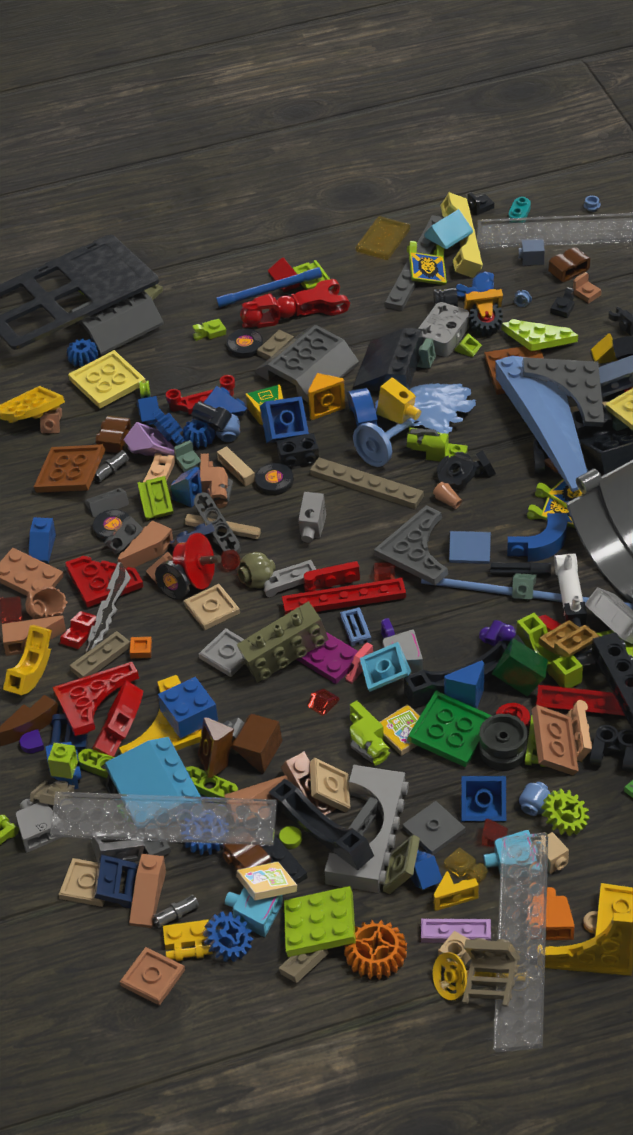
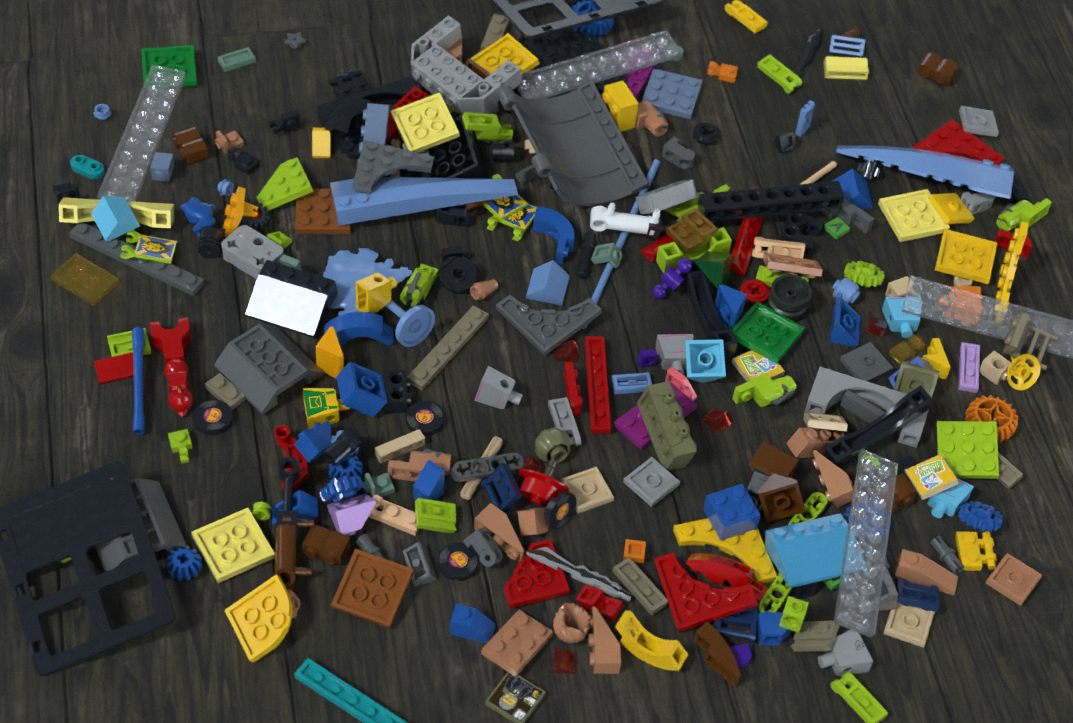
camera: 90 degrees left, 5 degrees up
none -> reddish brown piece [274,456,314,591]

